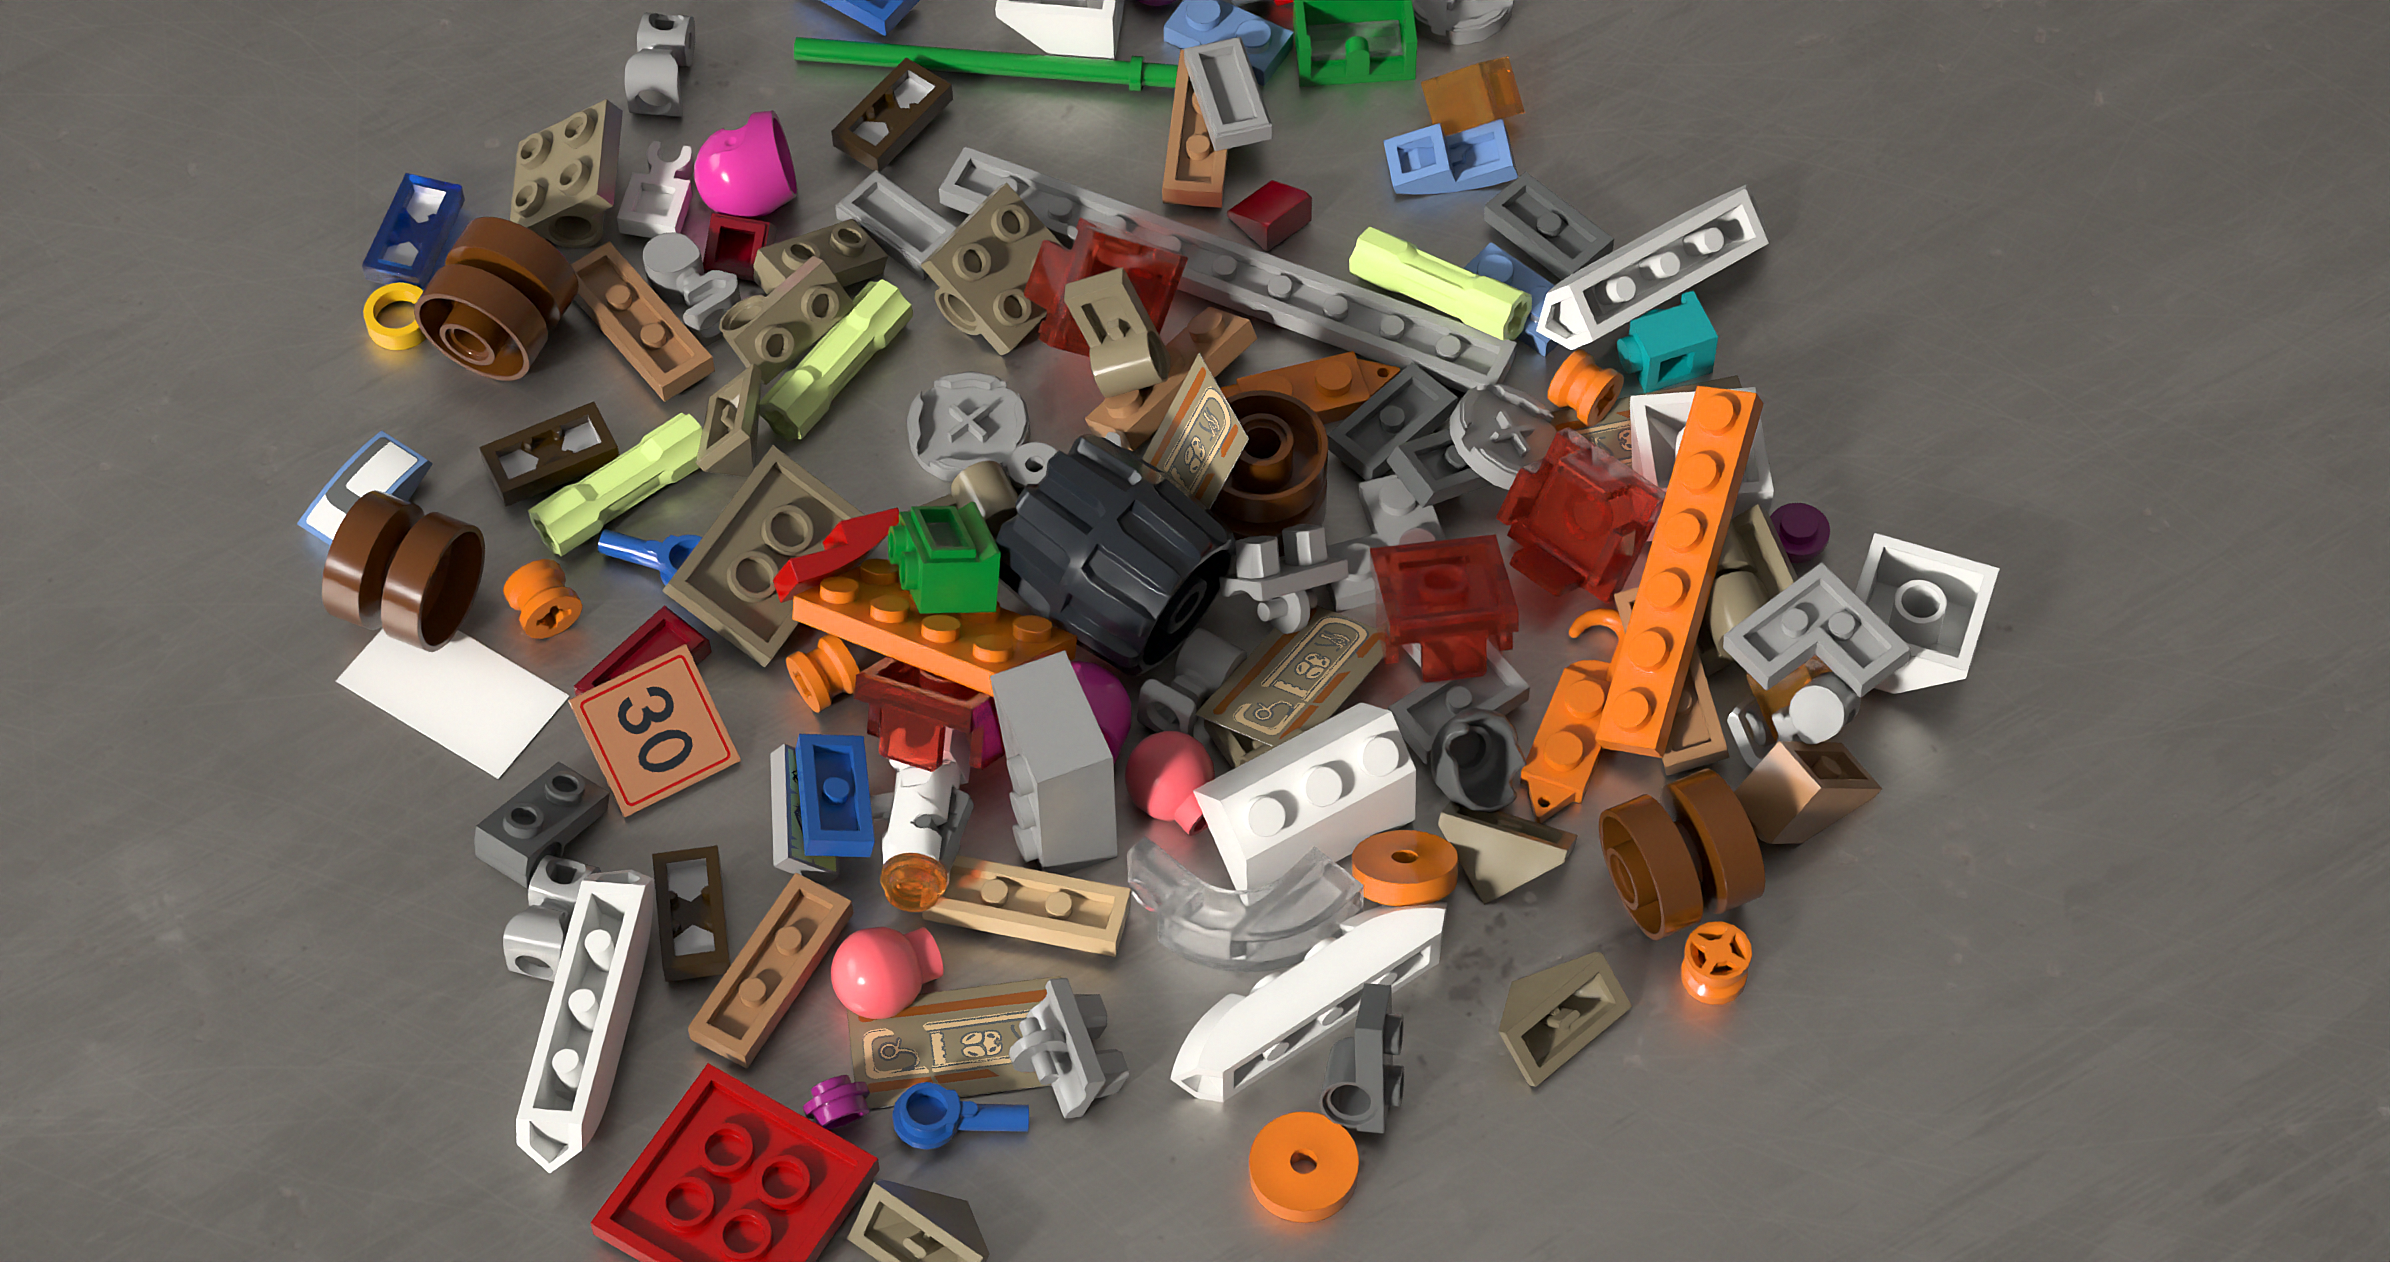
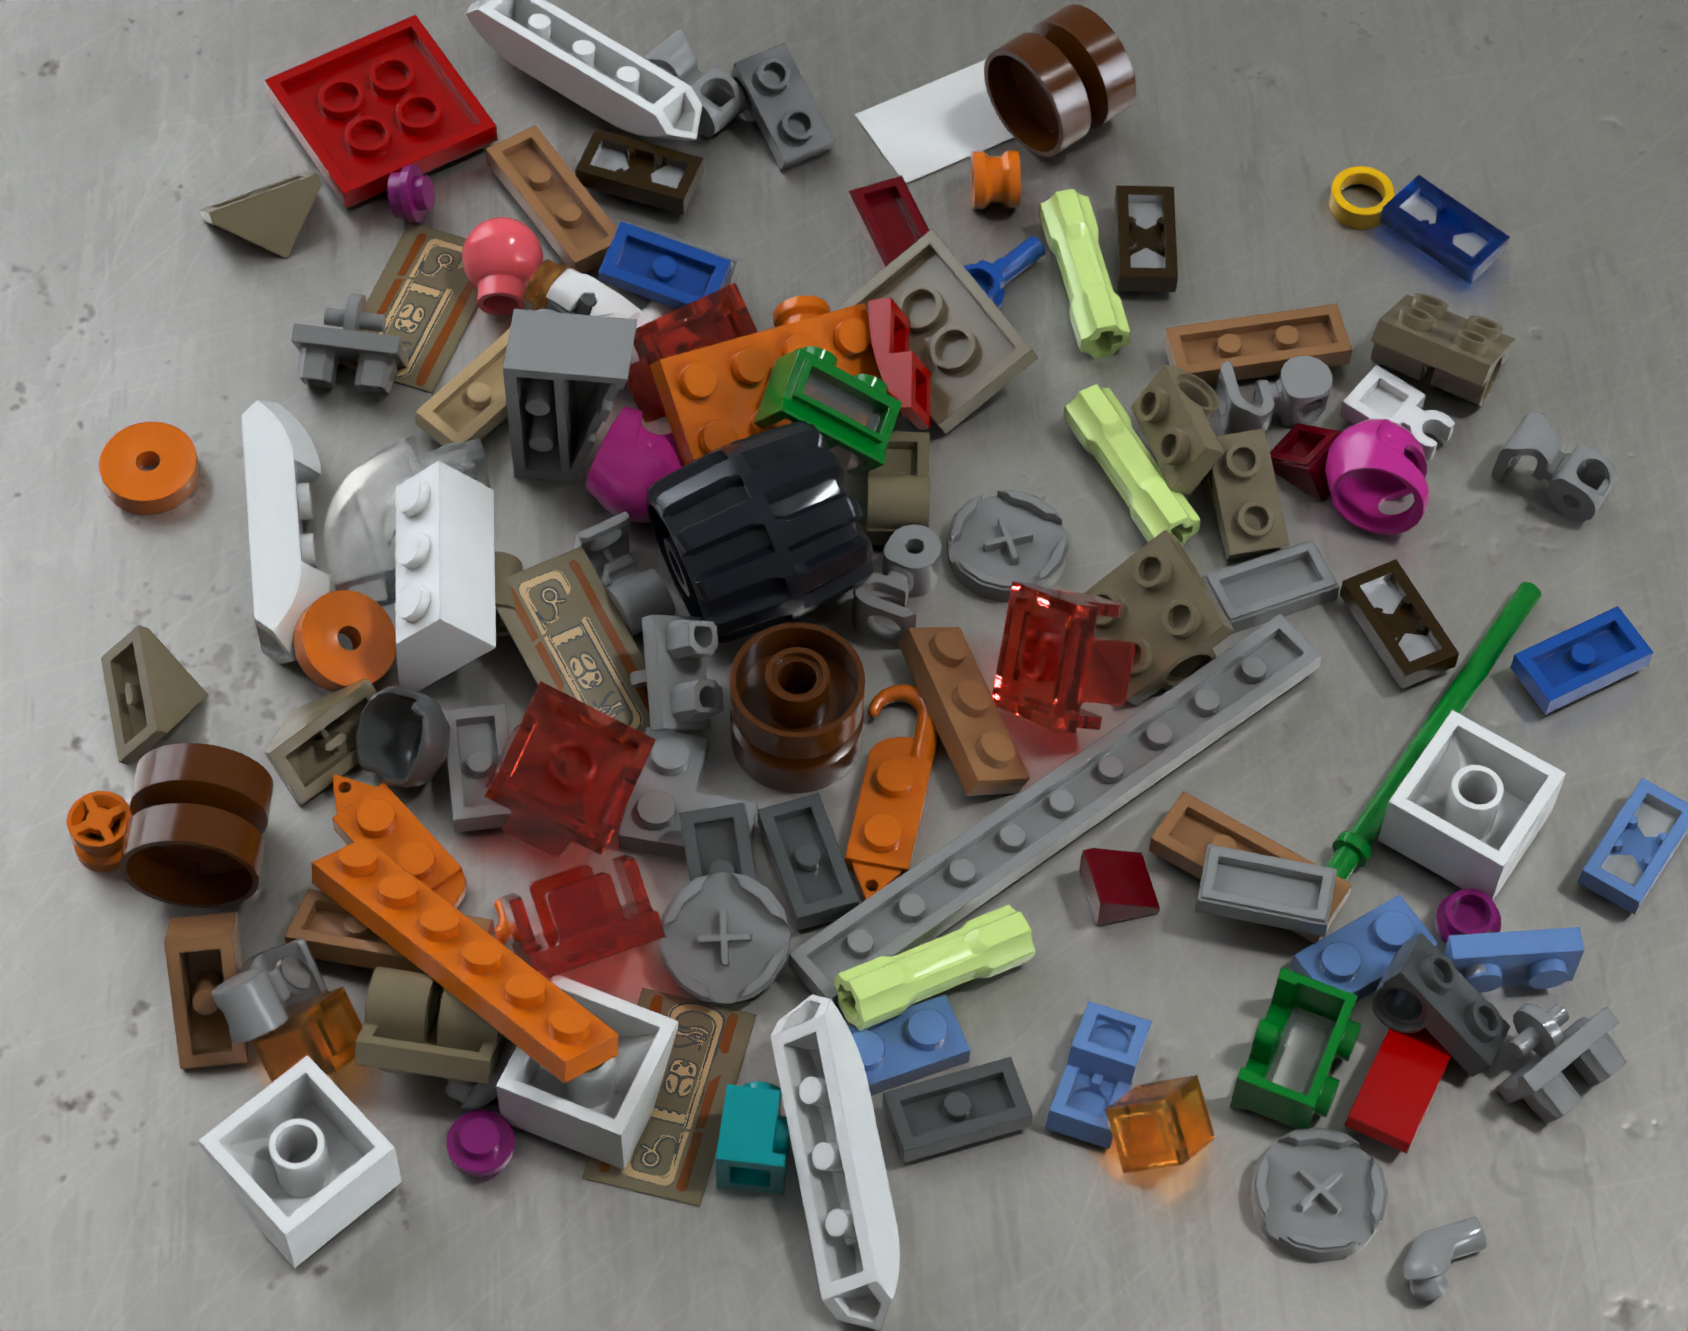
camera: 115 degrees right, 0 degrees up
slope [297,430,433,546] -> none
reddish brown wheel [414,217,579,381] -> none
nougat piece [568,644,741,817] -> none
dark tan slope [696,363,762,477] -> none
blue plate [892,1082,1029,1150] -> none
dark tan plate [1064,267,1171,398] -> none
coral piece [1125,731,1215,836] -> none
sticker [1142,353,1249,510] -> none
dark grey plate [1319,983,1404,1133] -> none
orange wheel [1547,349,1624,427] -> none
light grey plate [1723,562,1911,698] -> none

